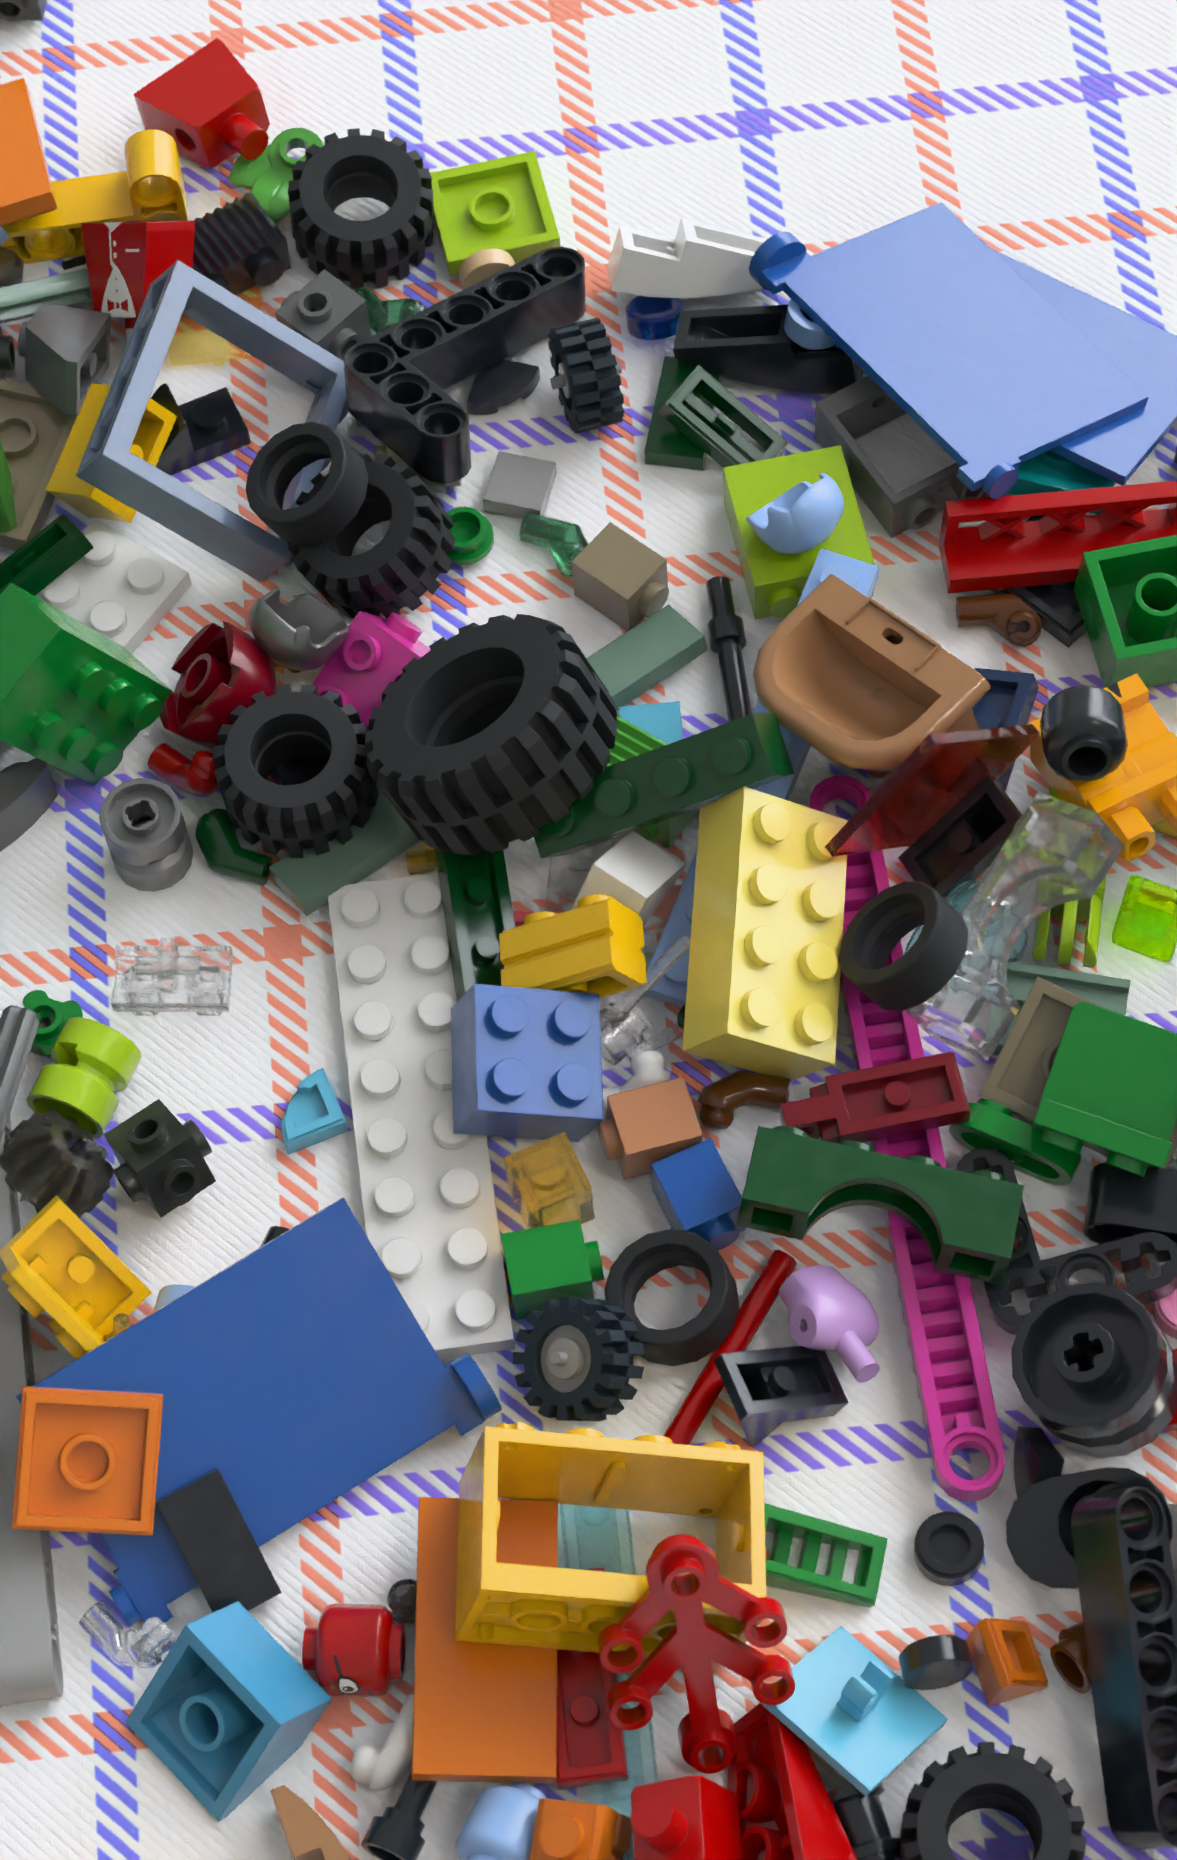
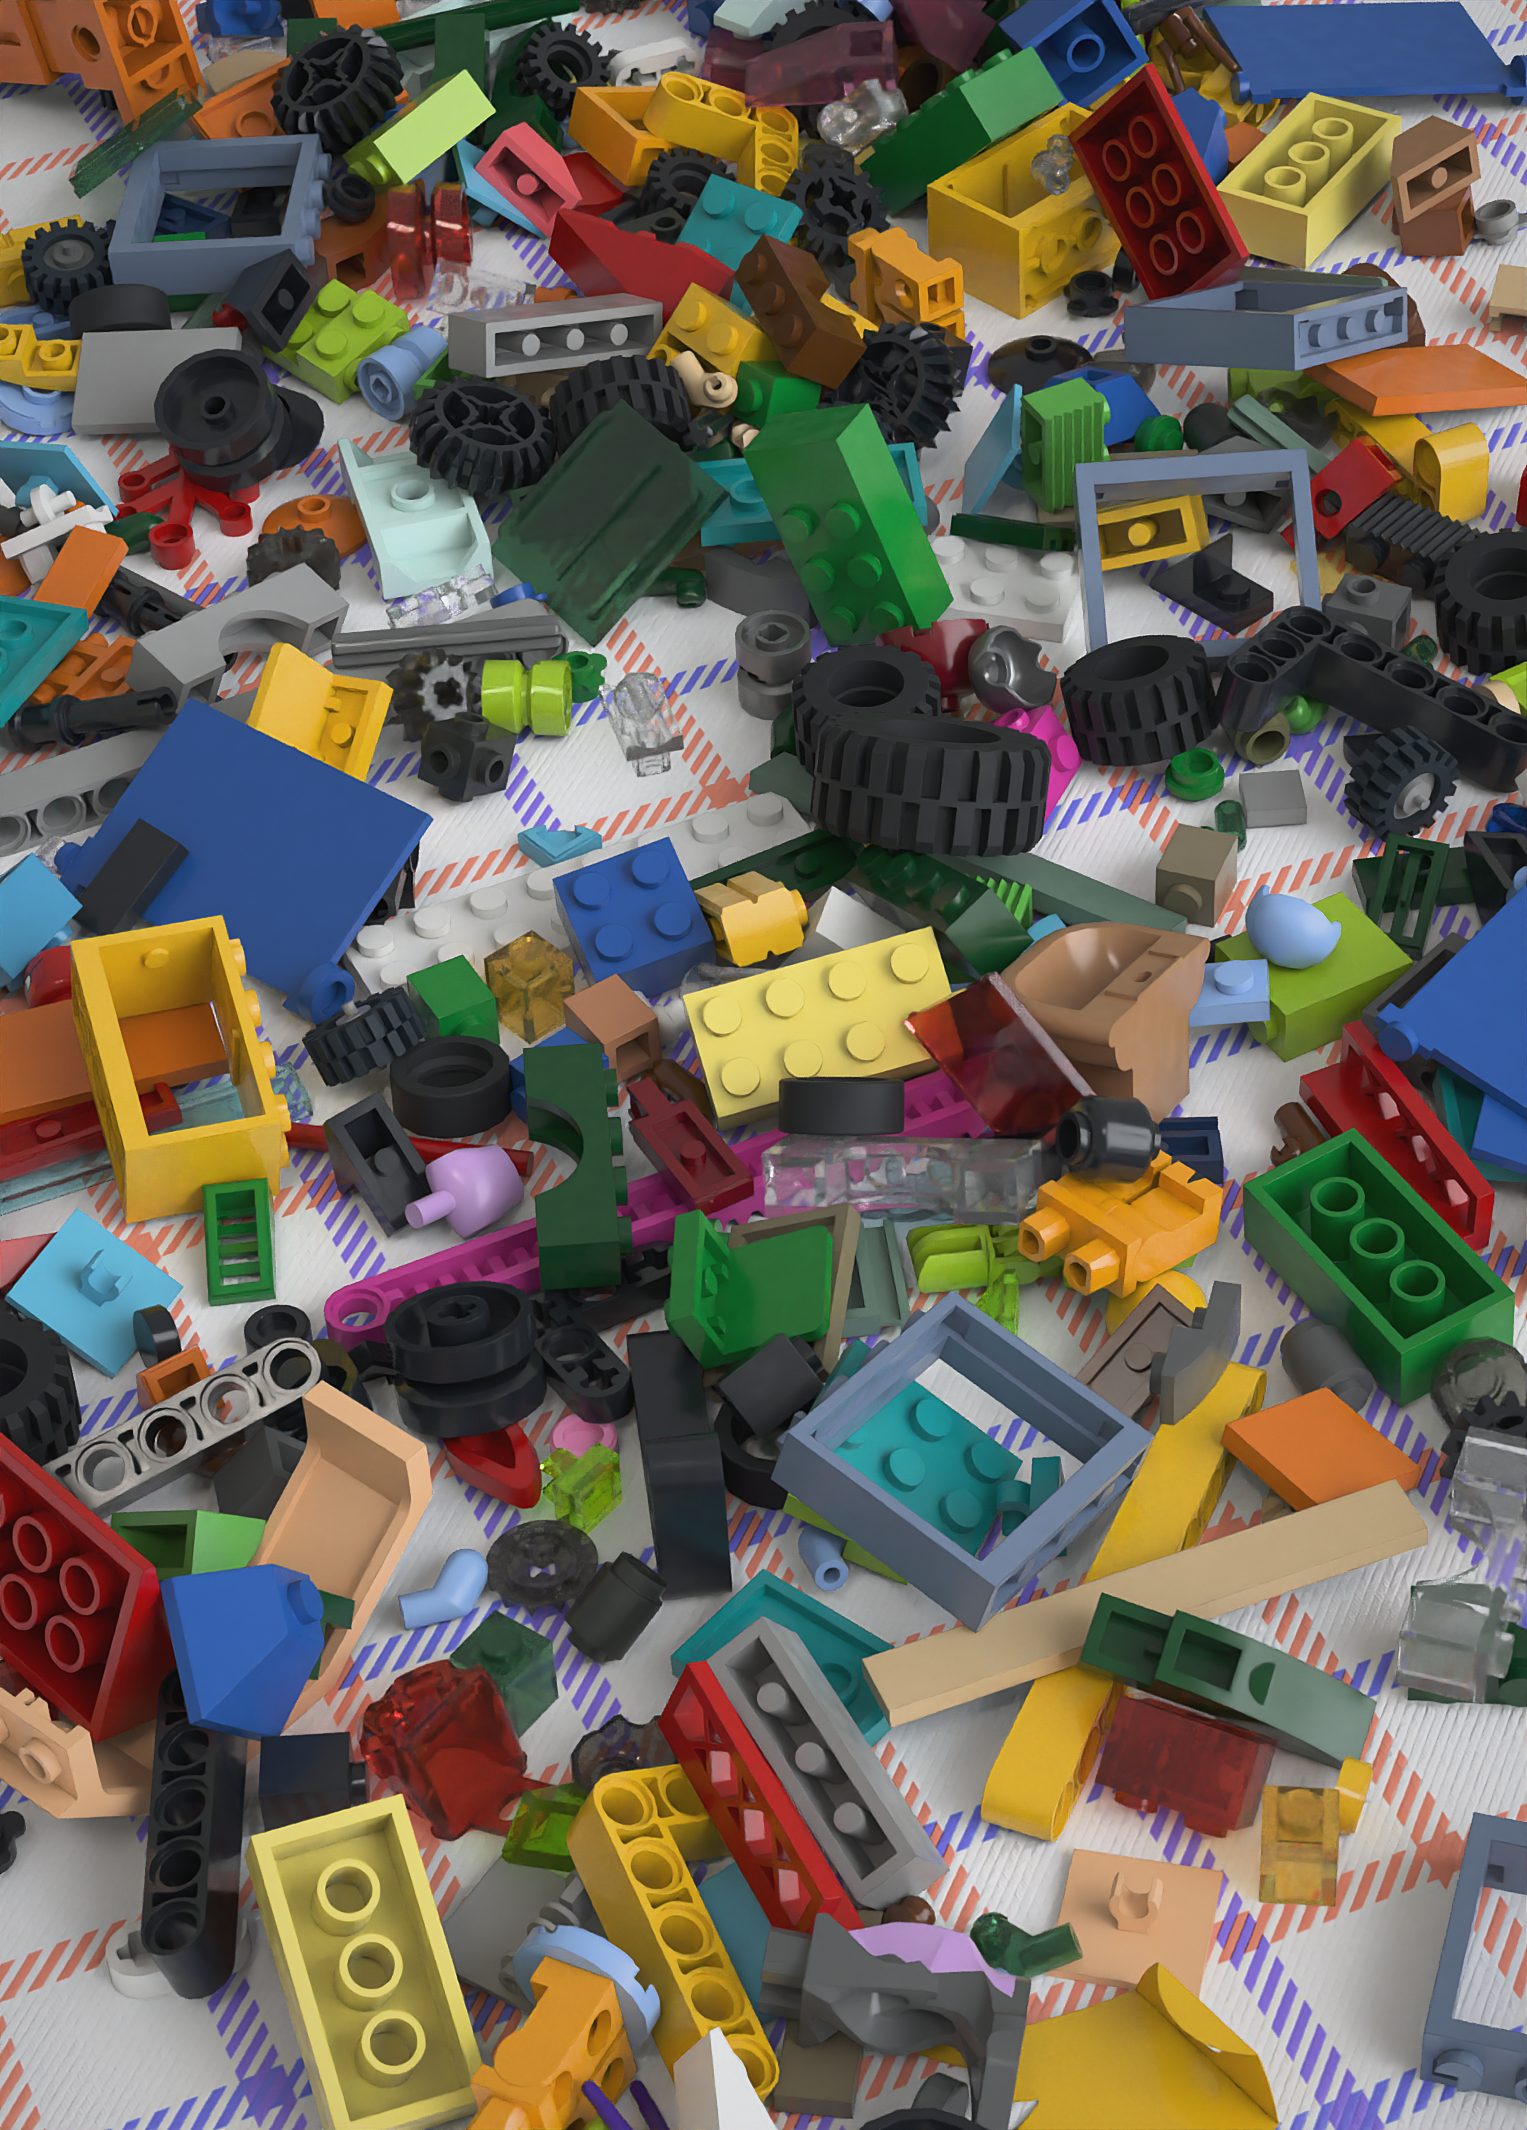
camera: 70 degrees right, 20 degrees down
orange tile [11,1386,163,1536] -> none
black tyre [245,422,369,546] -> none
red plant [598,1534,795,1774] -> none

